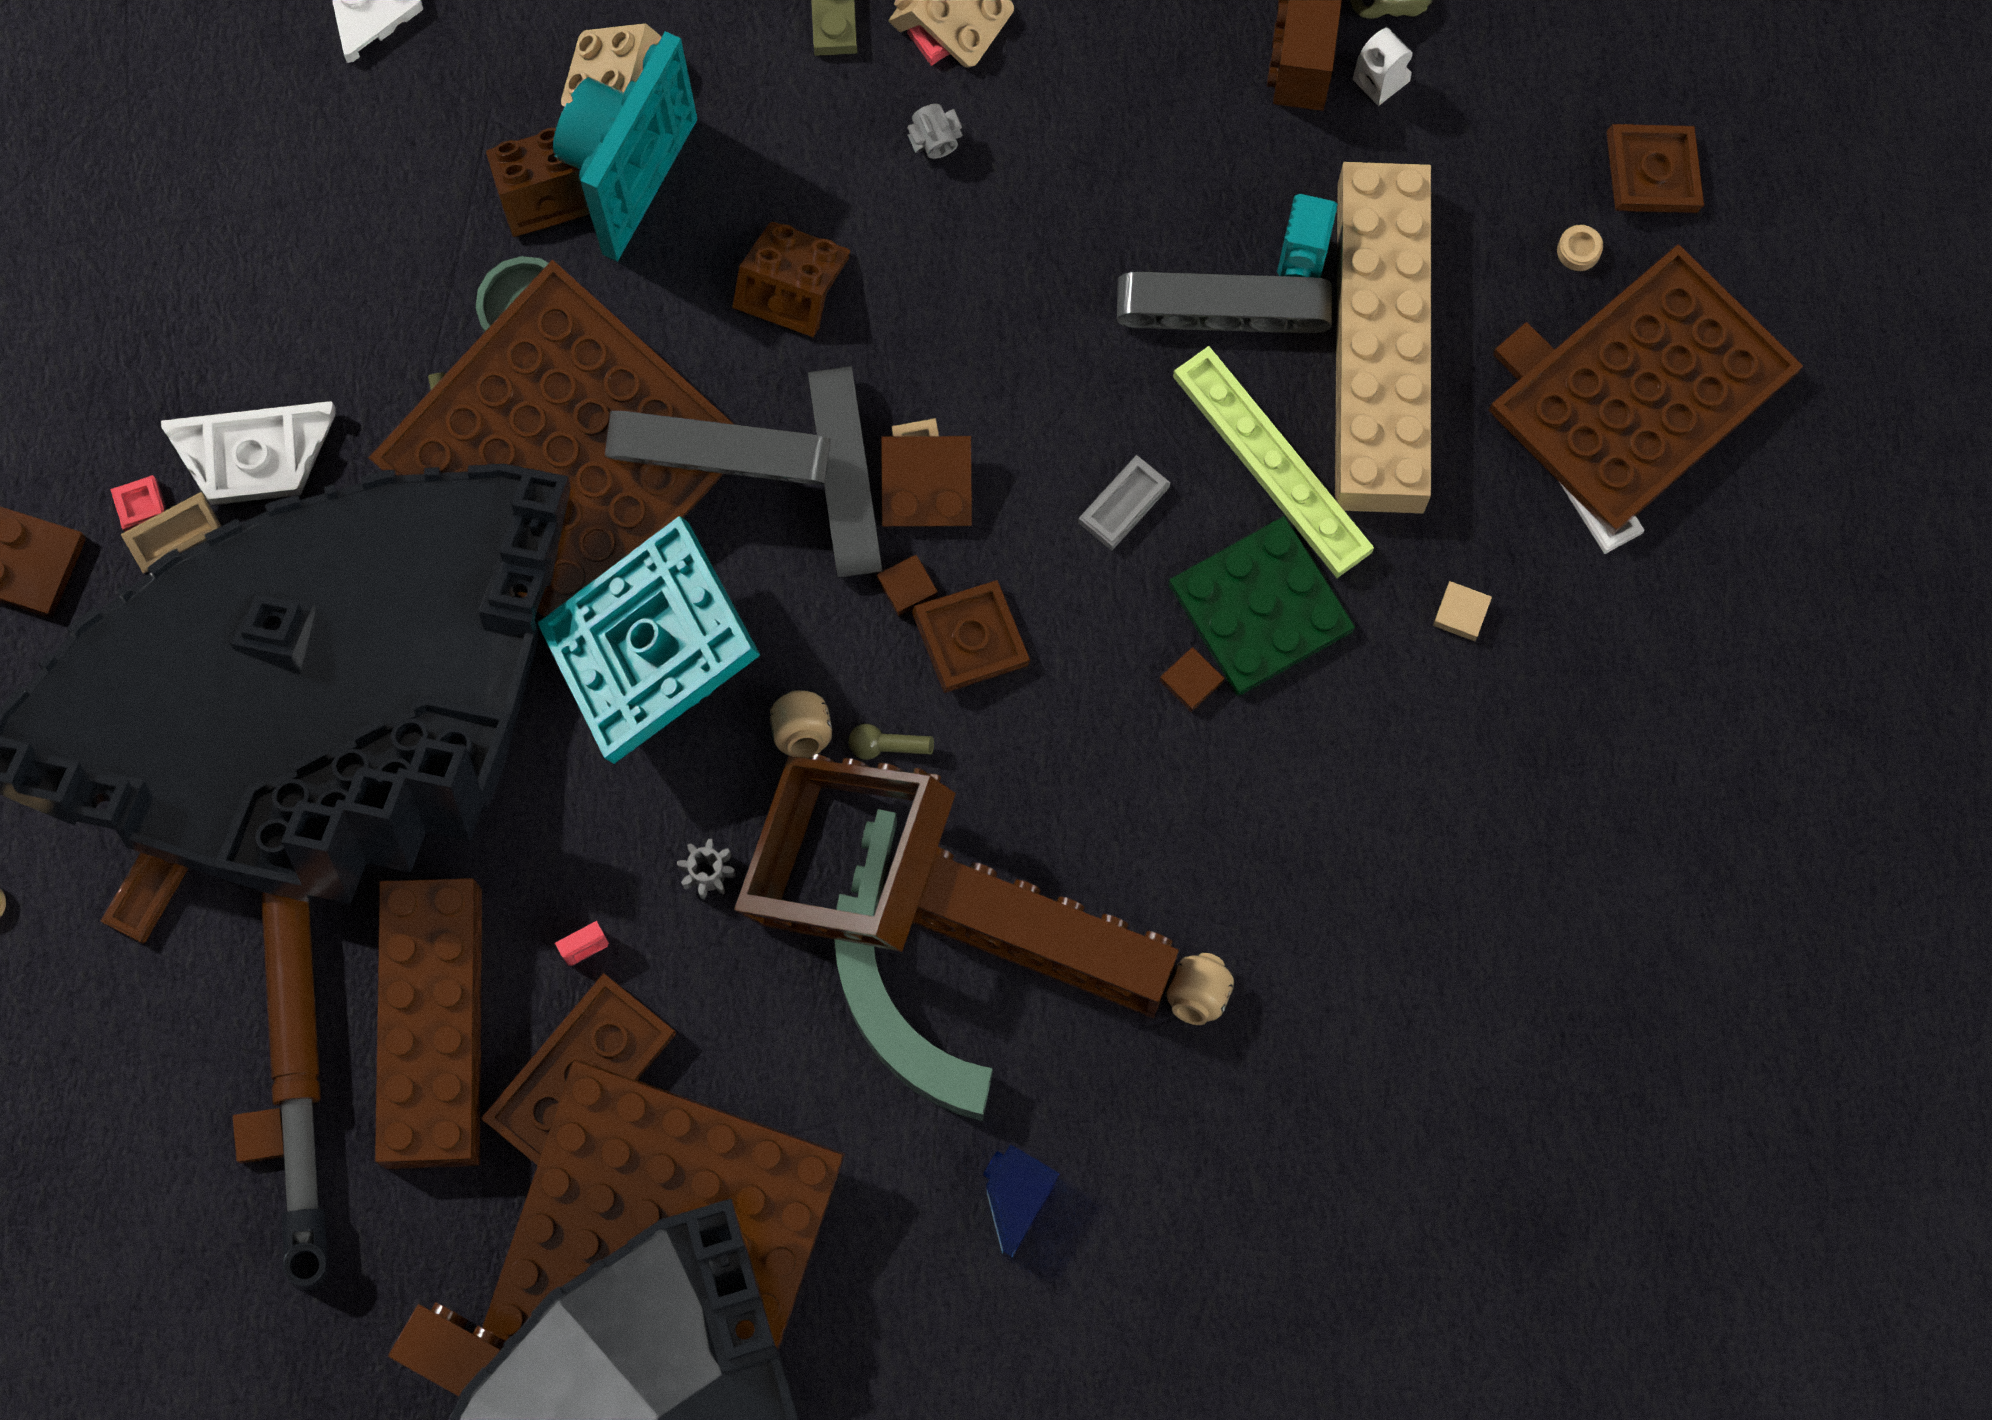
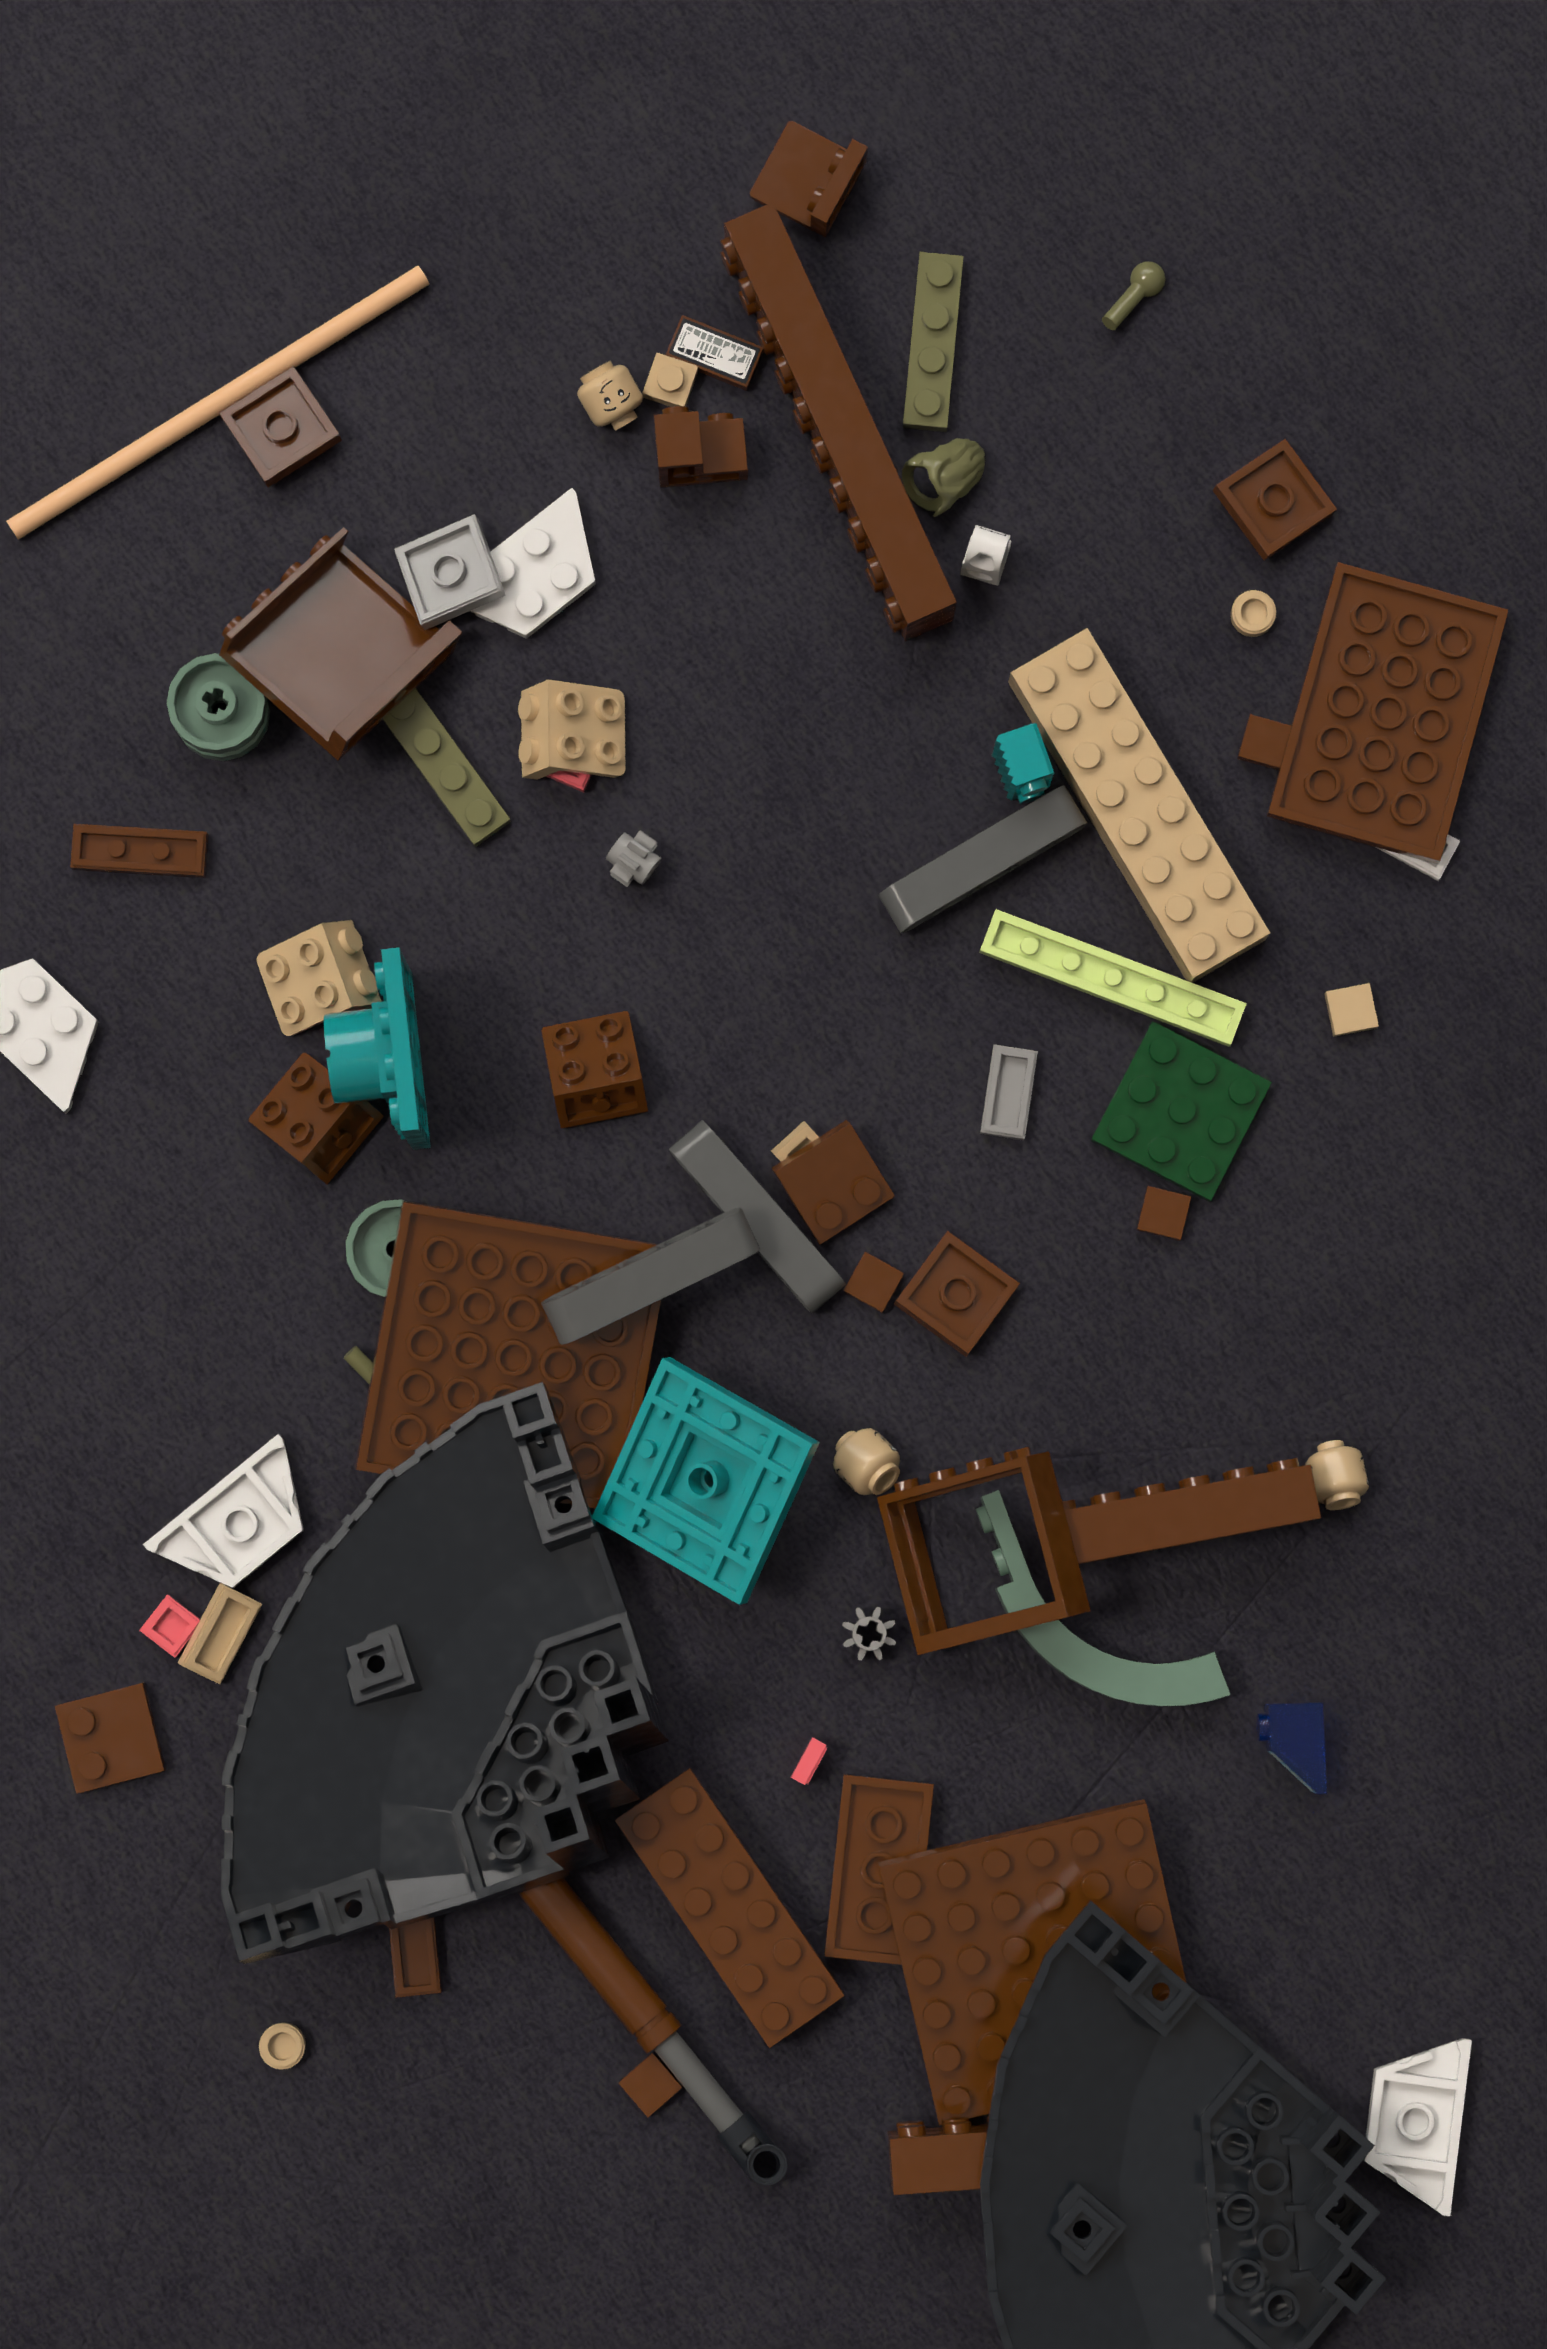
camera: 35 degrees left, 10 degrees up
olive bar [848,724,934,760] -> none

